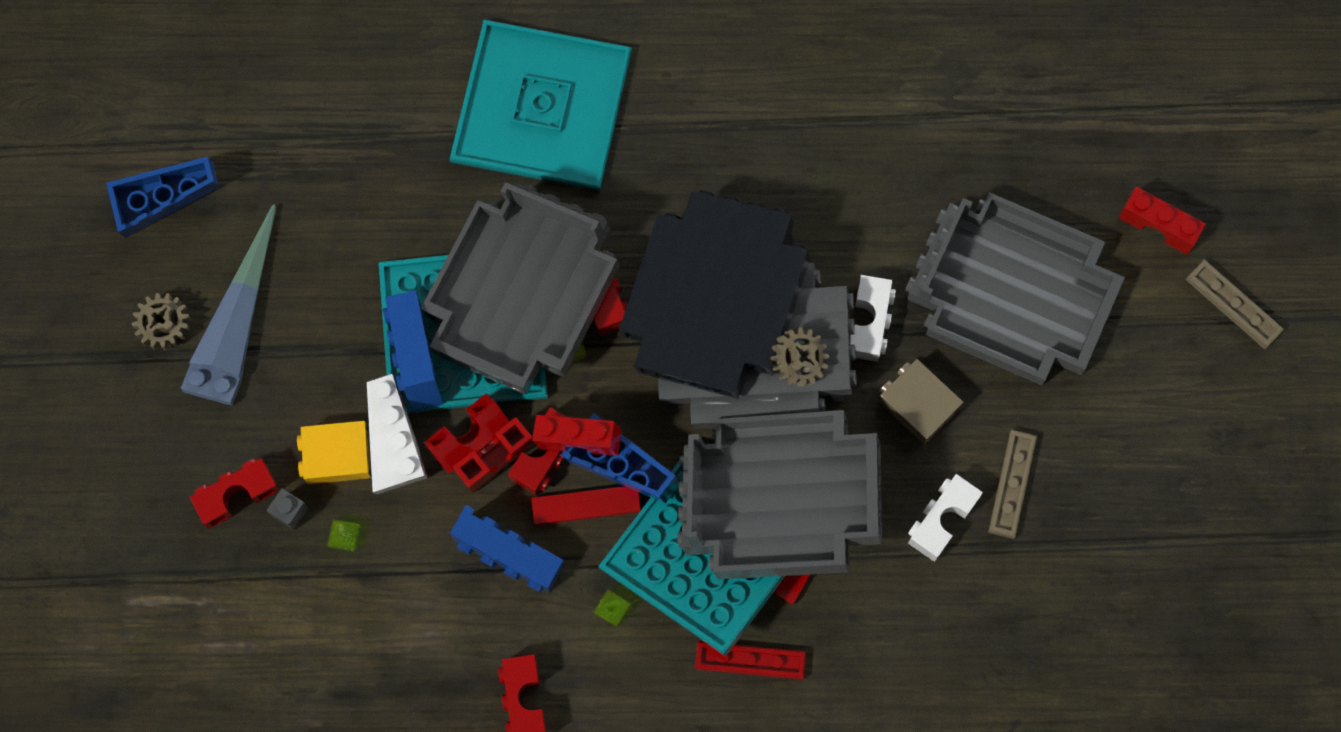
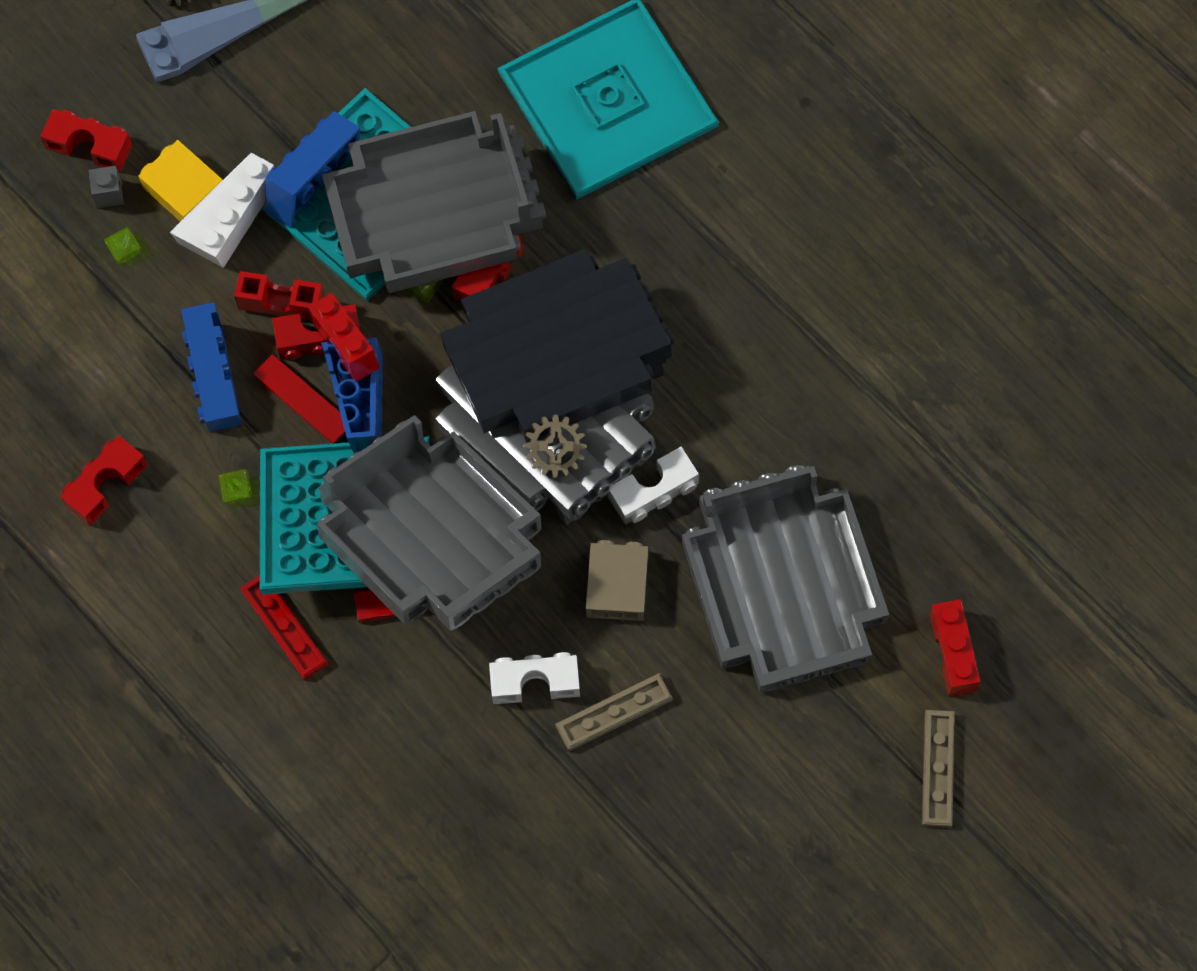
camera: 50 degrees right, 5 degrees down
red arch [423,394,509,474] -> none

